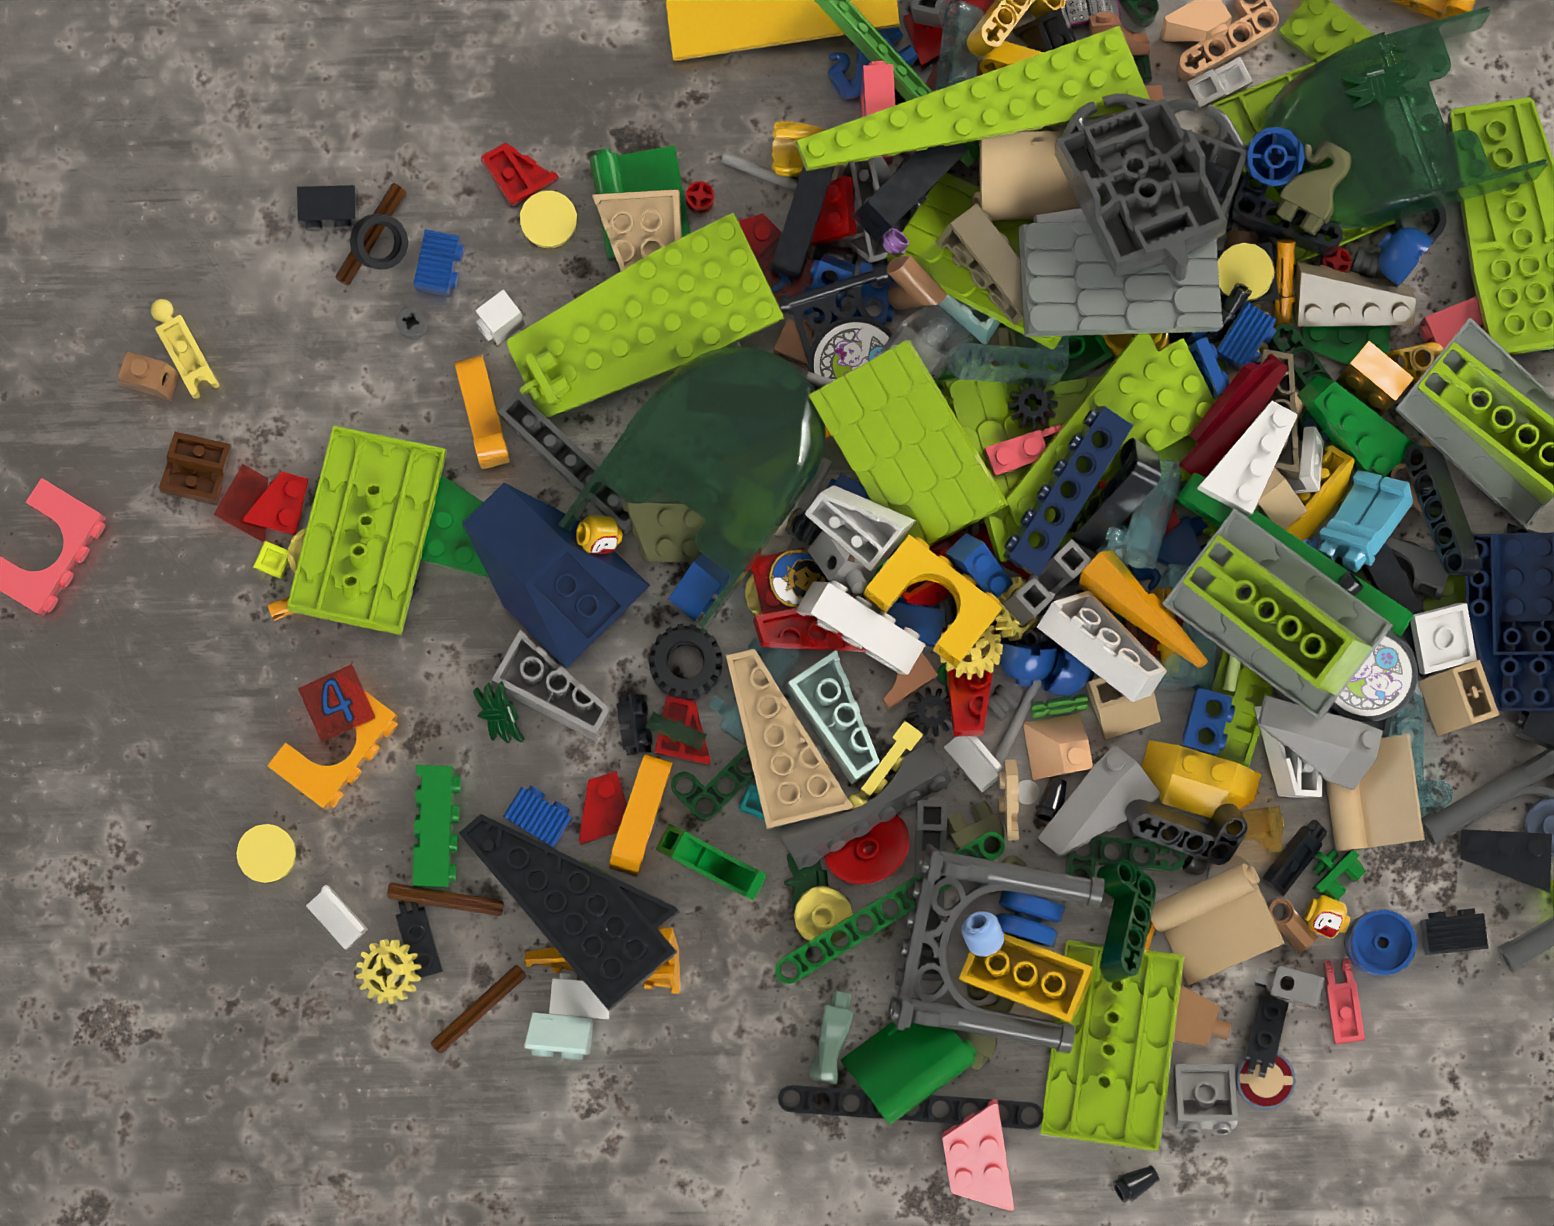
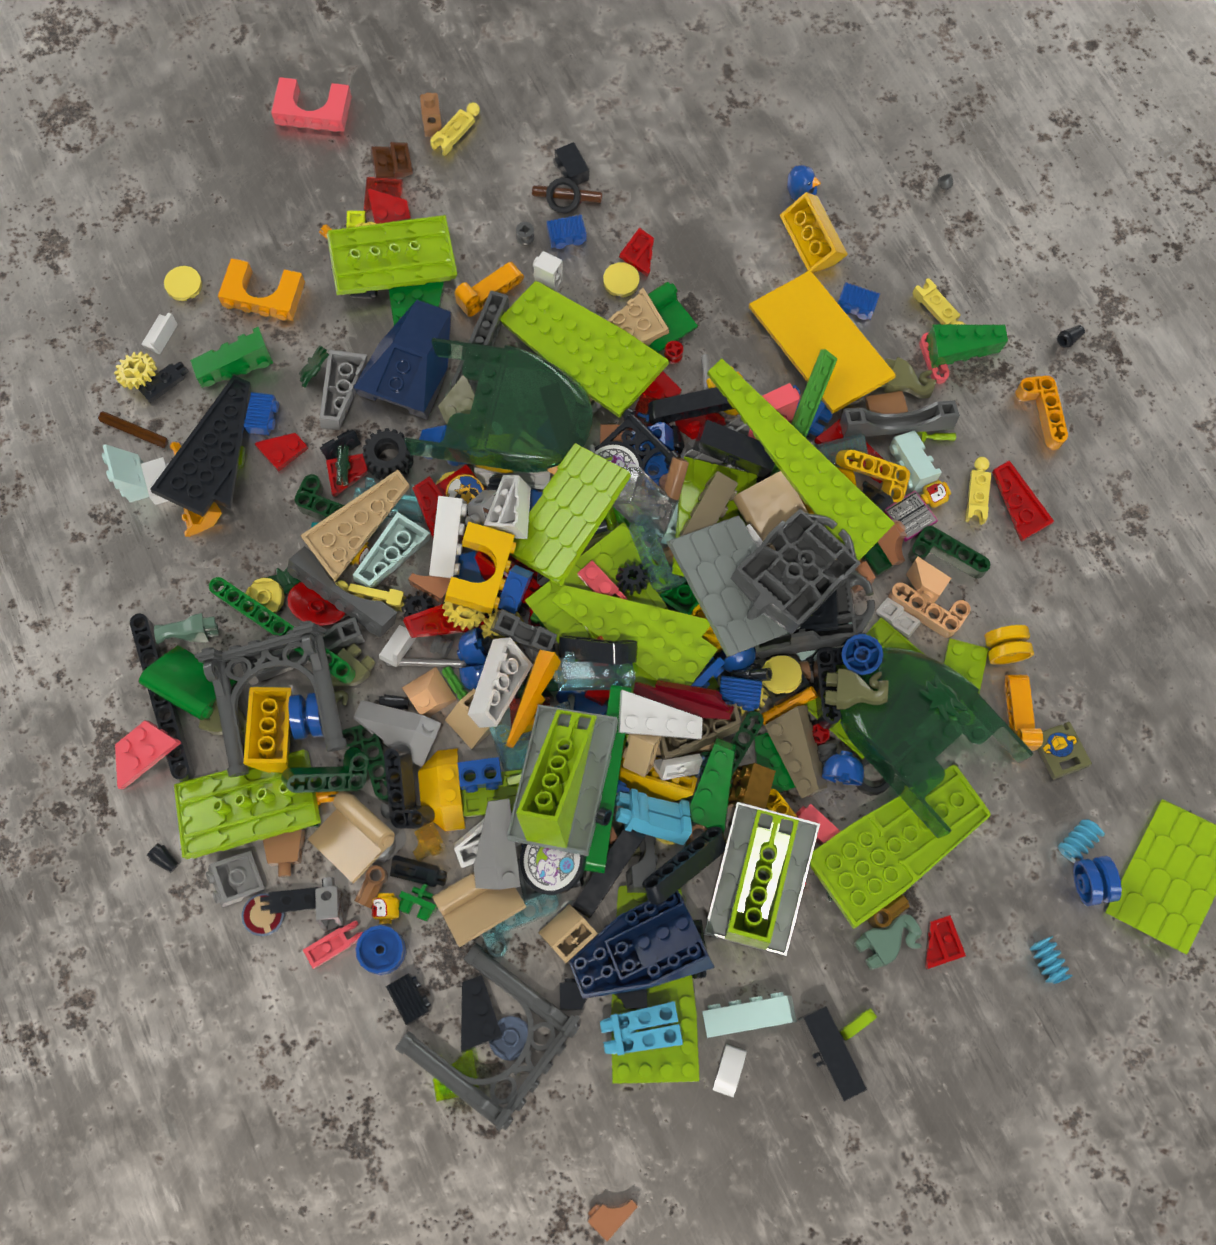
camera: 65 degrees right, 10 degrees down
clear red tile [298,664,376,743] -> none
reddish brown axle [387,883,504,916] -> none
lime hips [519,351,572,406] -> none
yellow head [576,515,622,554] -> none
light orange beam [609,754,673,877] -> none
green arch [655,824,767,901] -> none
medium lavender plate [882,228,909,255] -> none
light blue head [962,912,1004,956] -> none
tan wing [998,760,1019,841] -> none
dark blue brick [1003,406,1134,576] -> none
white sticker [1018,780,1040,805] -> none
white plate [1410,602,1477,674] -> none

